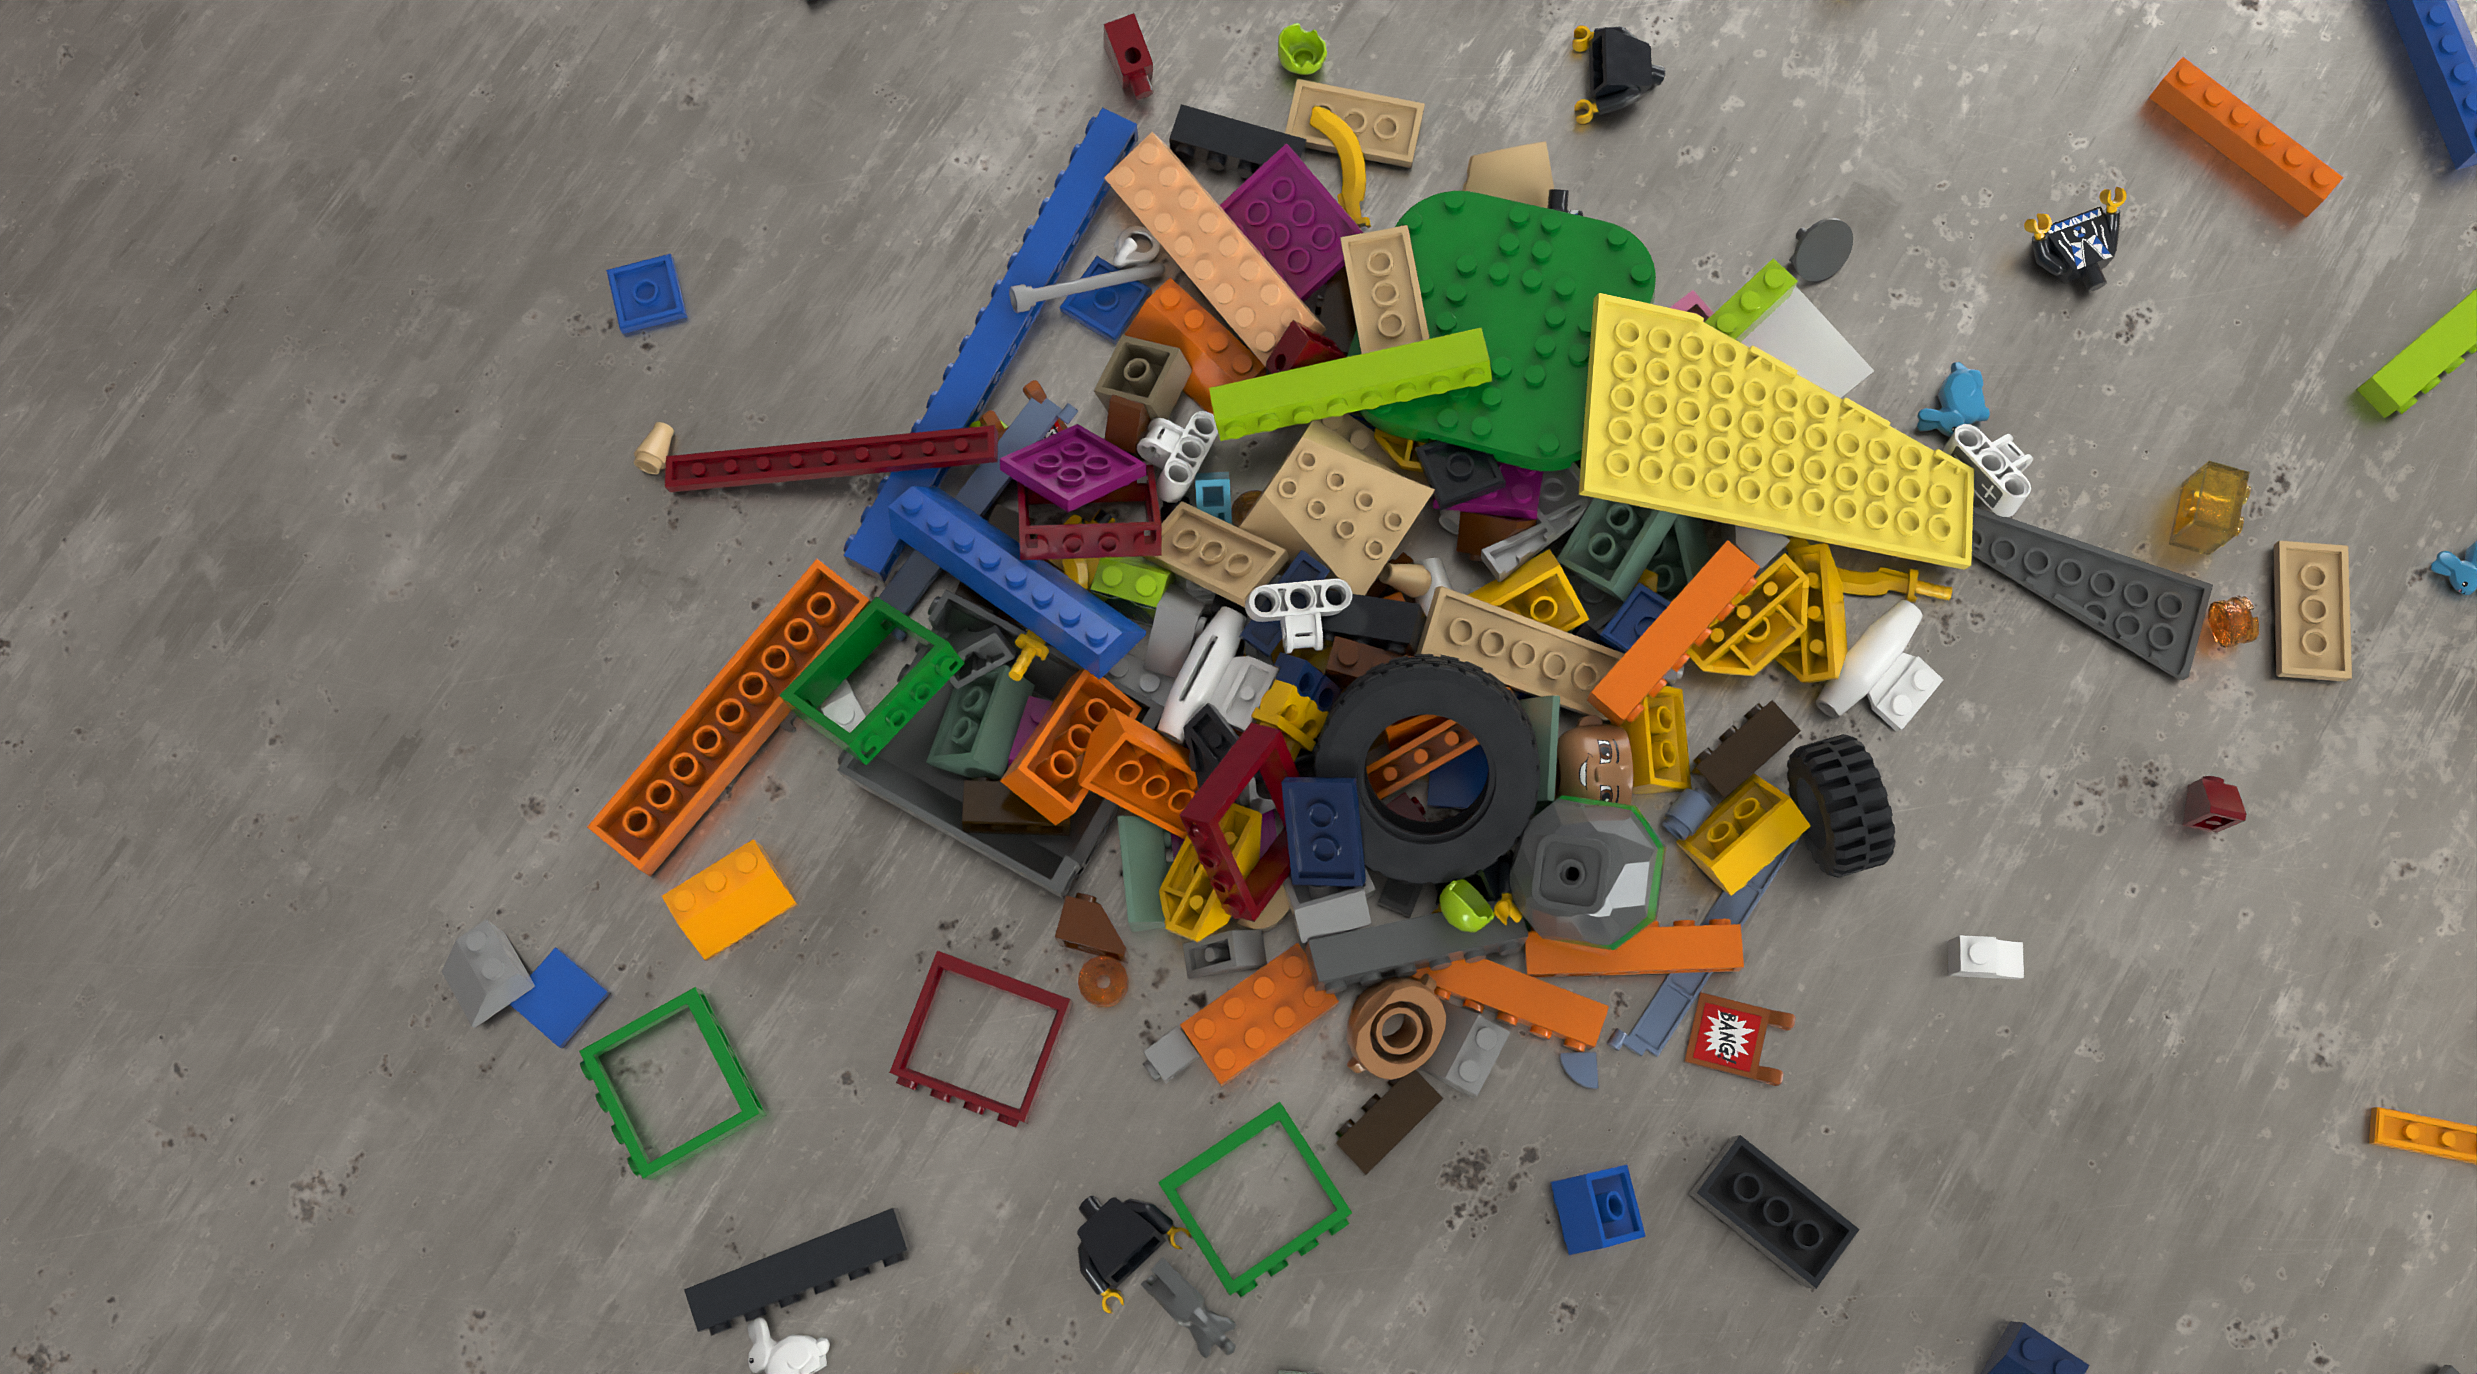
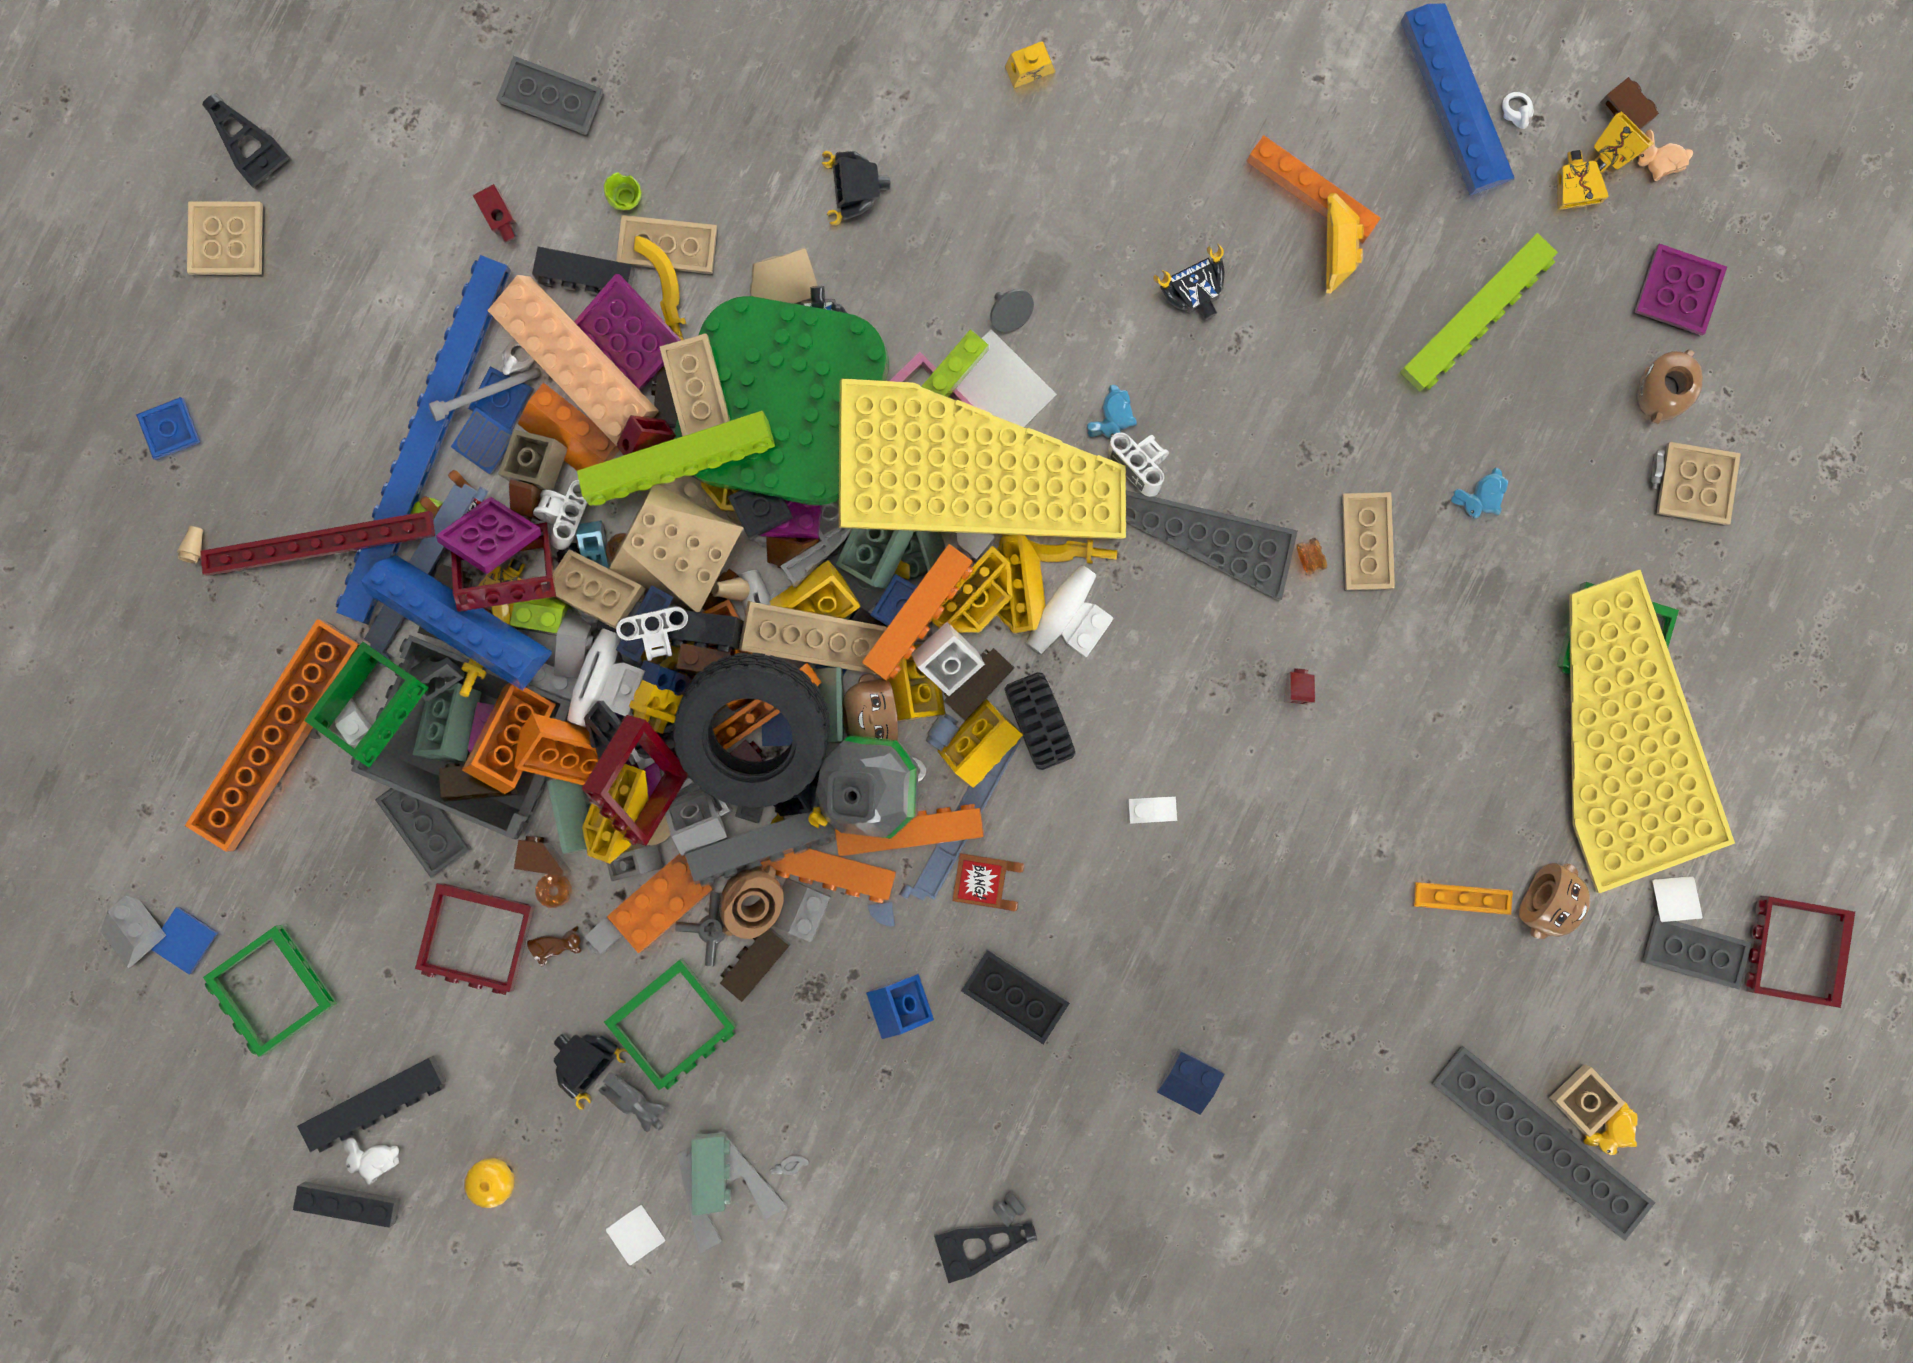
camera: 10 degrees left, 10 degrees up
light orange slope [661,839,797,961] -> none
dark blue plate [1281,777,1366,886] -> none
lime hair [1440,879,1495,932] -> none
clear yellow brick [2169,461,2251,555] -> none
none -> tan plate [187,202,263,275]
none -> dark grey tile [375,788,472,878]
none -> tile [451,407,513,474]
none -> reddish brown animal [527,926,582,967]
none -> dark grey bar [675,892,735,966]
none -> white brick [912,622,985,696]
none -> yellow wedge [1326,193,1364,293]

